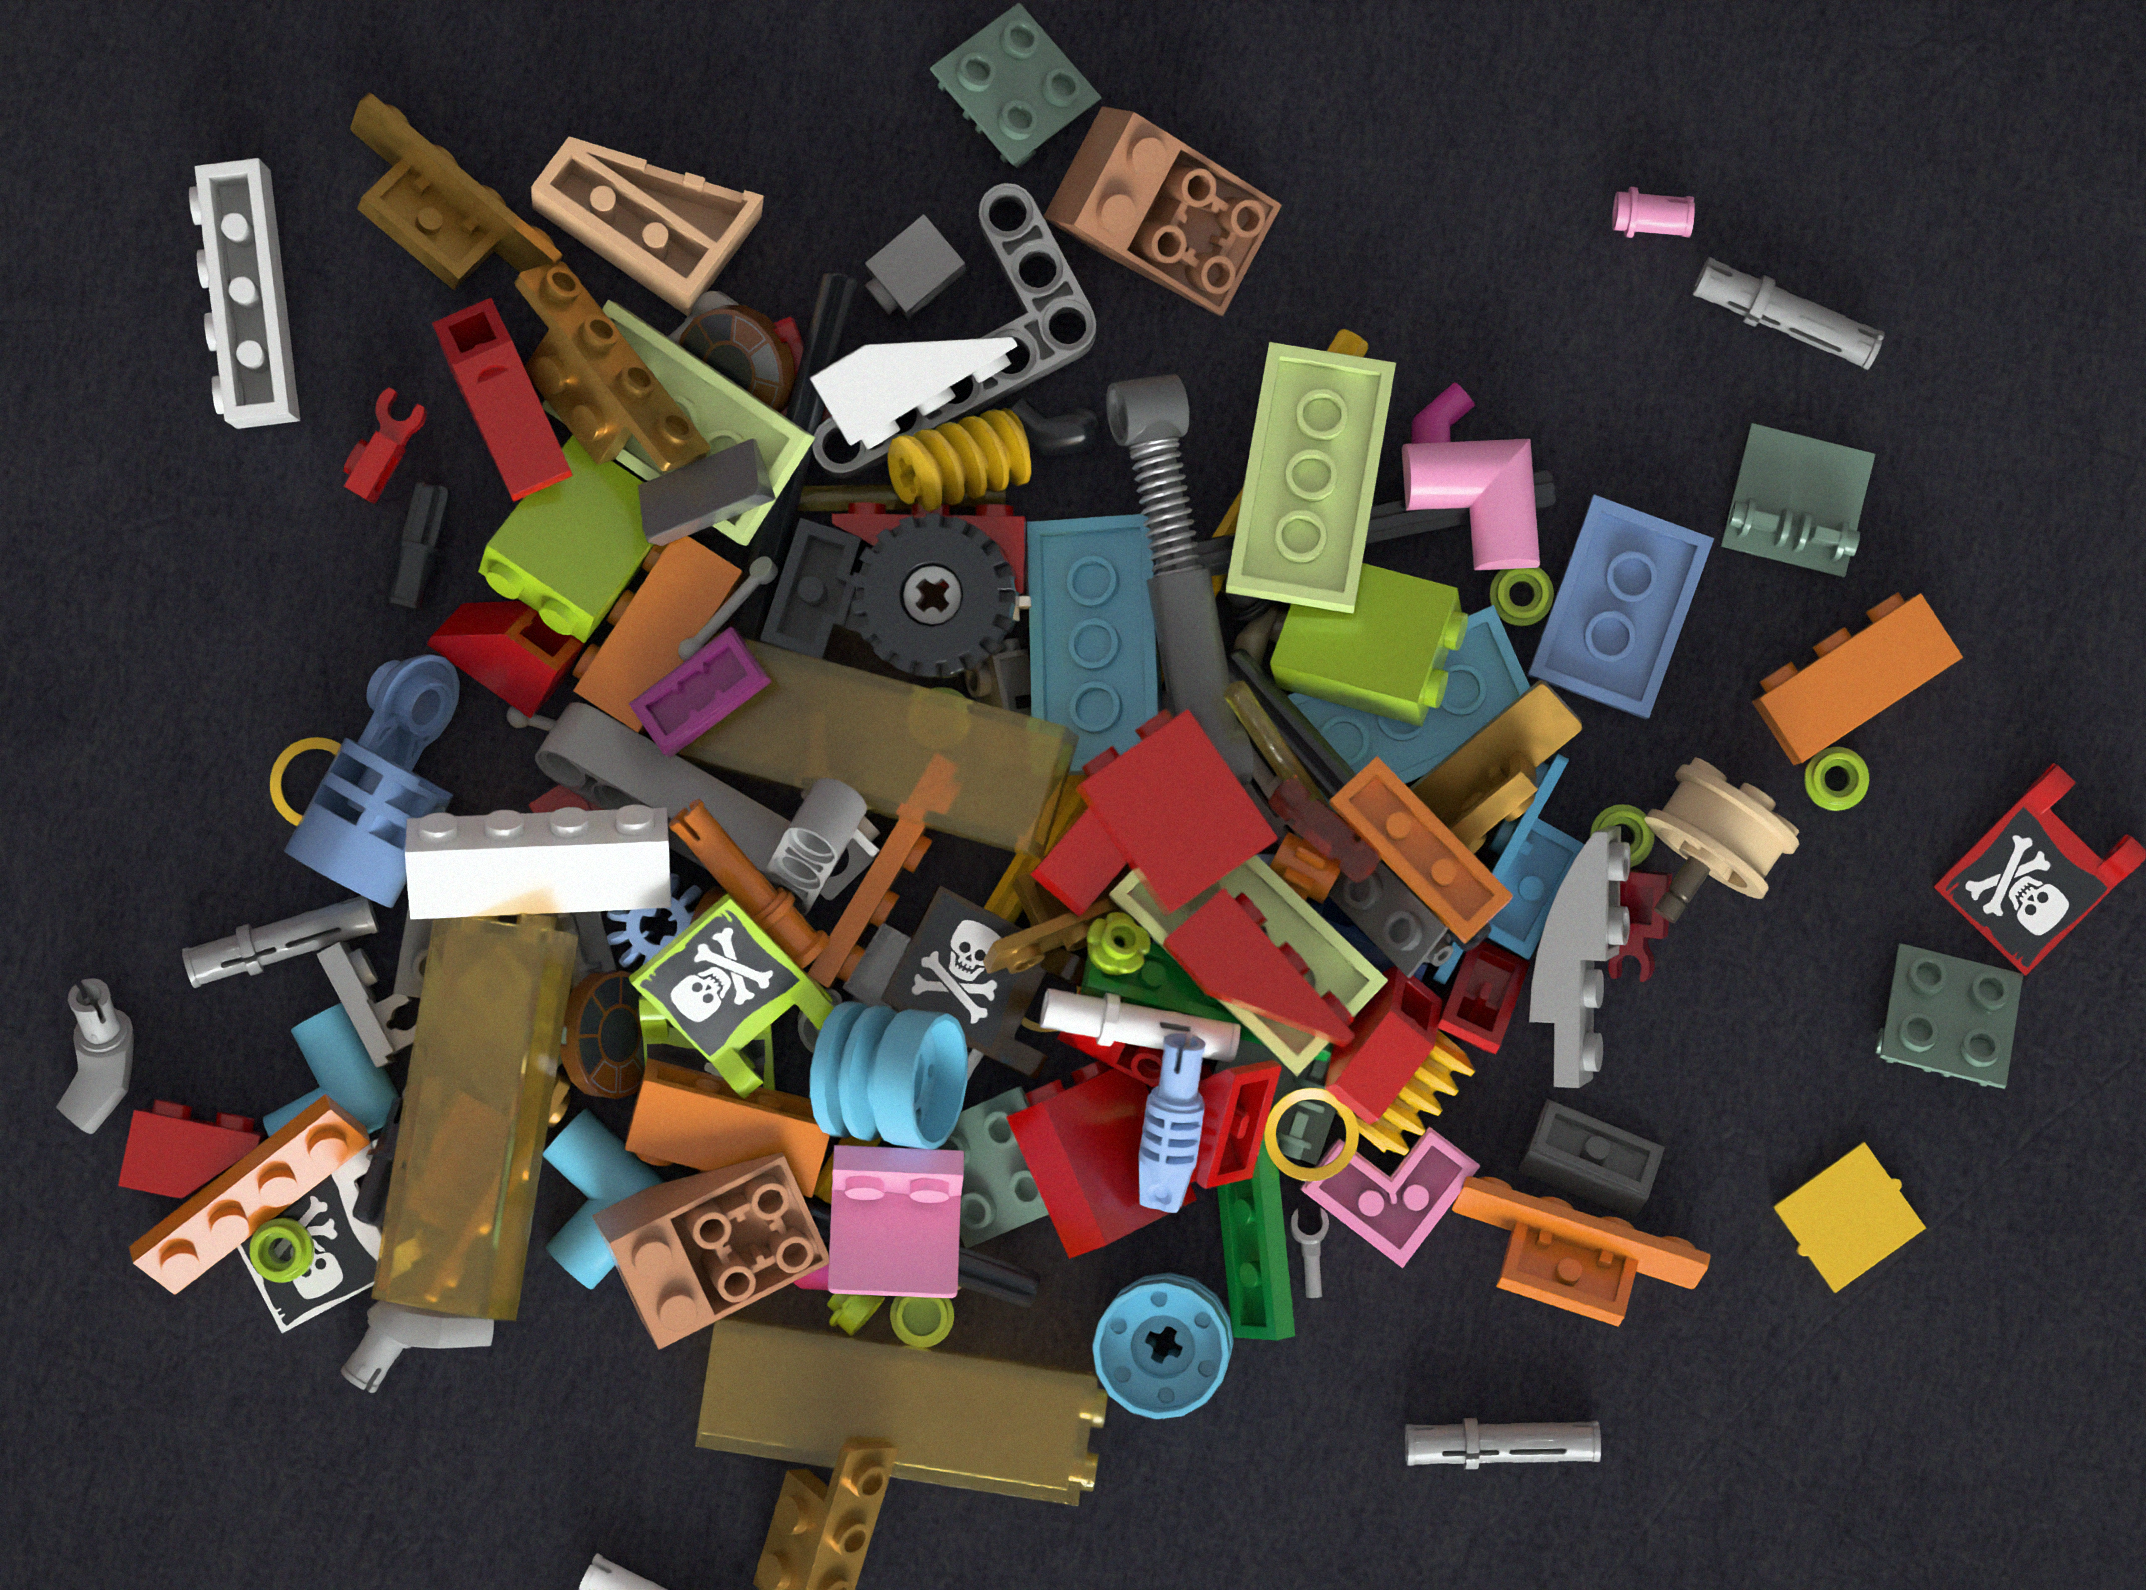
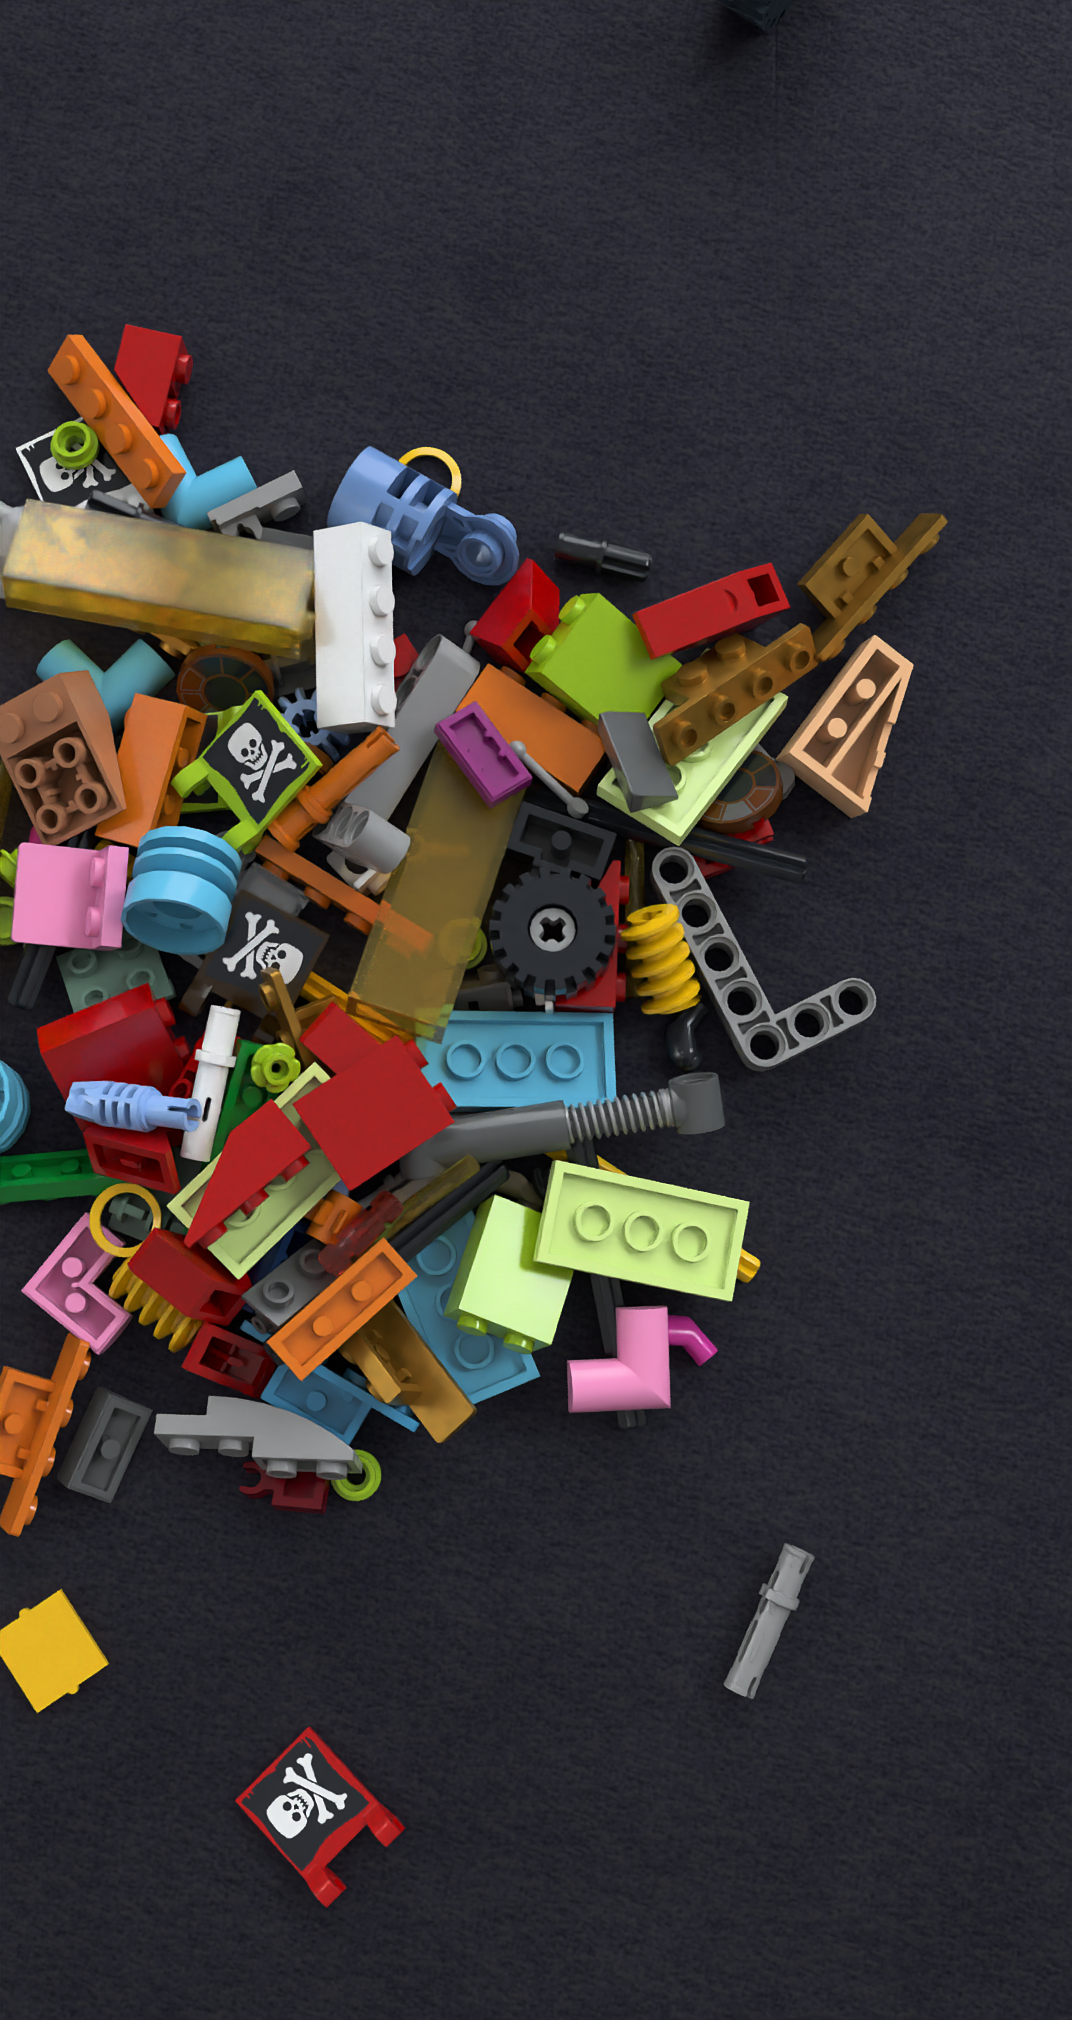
camera: 90 degrees right, 5 degrees down
light grey arm [56,978,134,1134] -> none
light grey pin [182,895,379,988] -> none
white brick [189,158,300,429] -> none
red plate [343,387,427,505] -> none
white slope [809,337,1018,449] -> none
light grey brick [865,214,966,320] -> none
sand green hinge [930,3,1102,169] -> none
nougat slope [1043,107,1281,316] -> none
light grey hand [1290,1207,1329,1298] -> none
lime plate [1489,567,1554,626] -> none
medium blue plate [1527,495,1714,719] -> none
bright pink pin [1612,187,1695,238] -> none
tan wheel [1645,757,1799,923] -> none
sand green hinge [1721,423,1875,577] -> none
orange brick [1752,592,1963,765] -> none
lime plate [1804,747,1869,811] -> none
sand green hinge [1874,943,2023,1089] -> none

